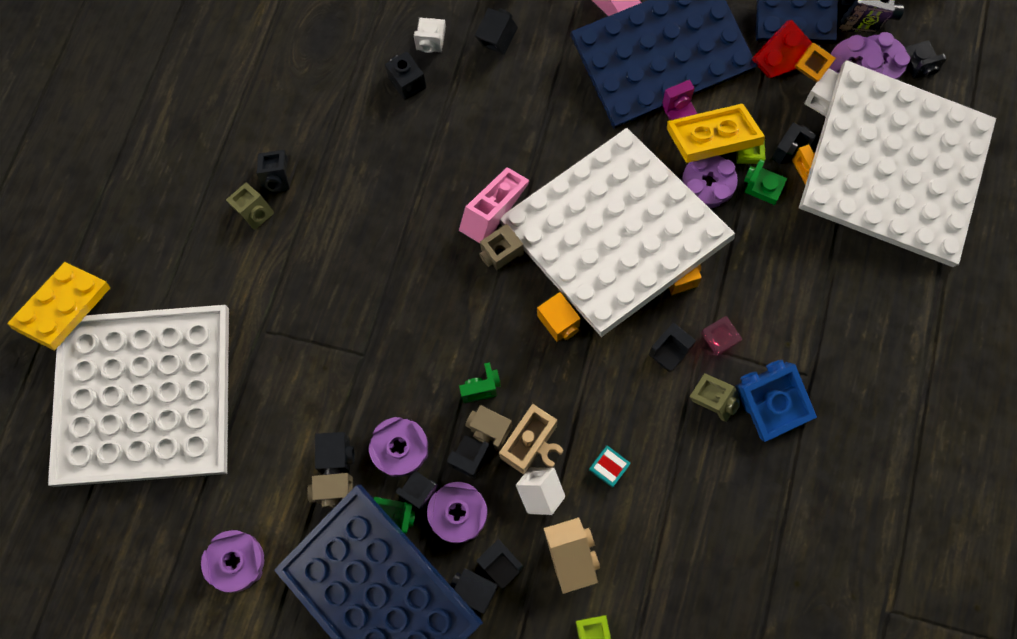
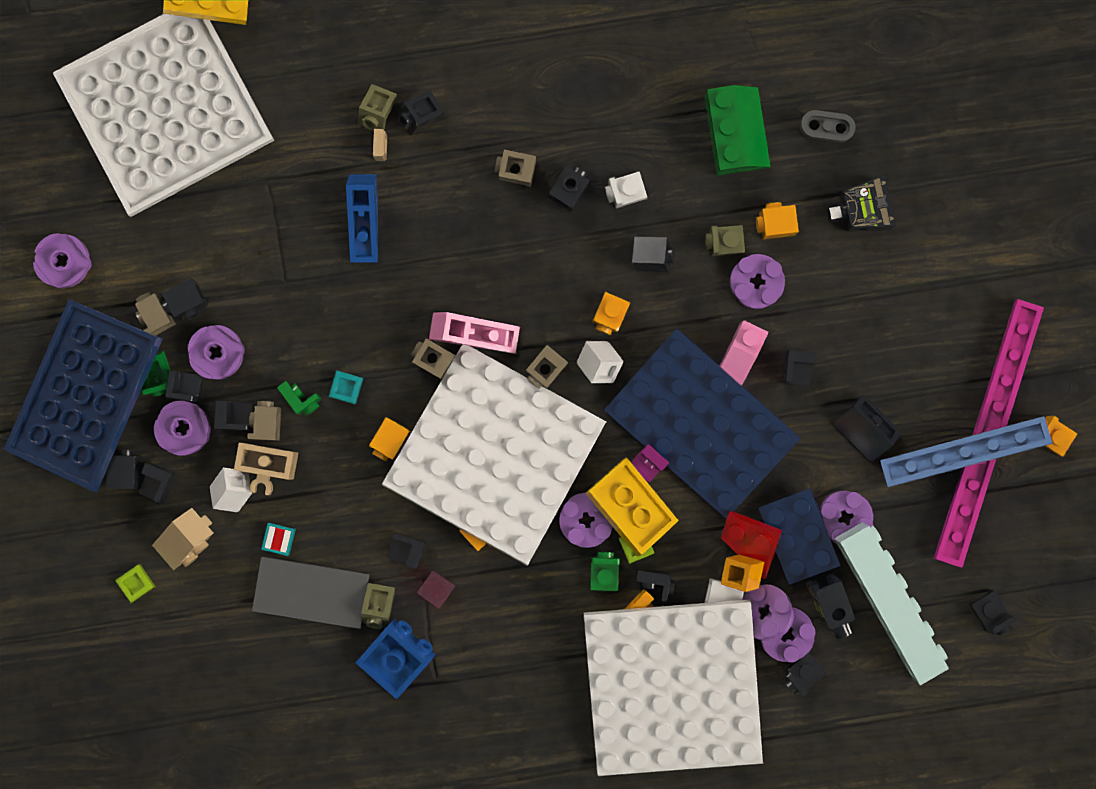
camera: 60 degrees right, 15 degrees up
none -> dark grey tile [252,556,370,629]
none -> teal tile [329,370,364,404]
none -> blue slope [346,174,378,262]
none -> tan tile [373,129,387,161]
none -> dark tan brick [495,150,536,187]
none -> dark tan brick [526,345,568,389]
none -> white panel [577,341,624,383]
none -> light orange bracket [592,292,630,335]

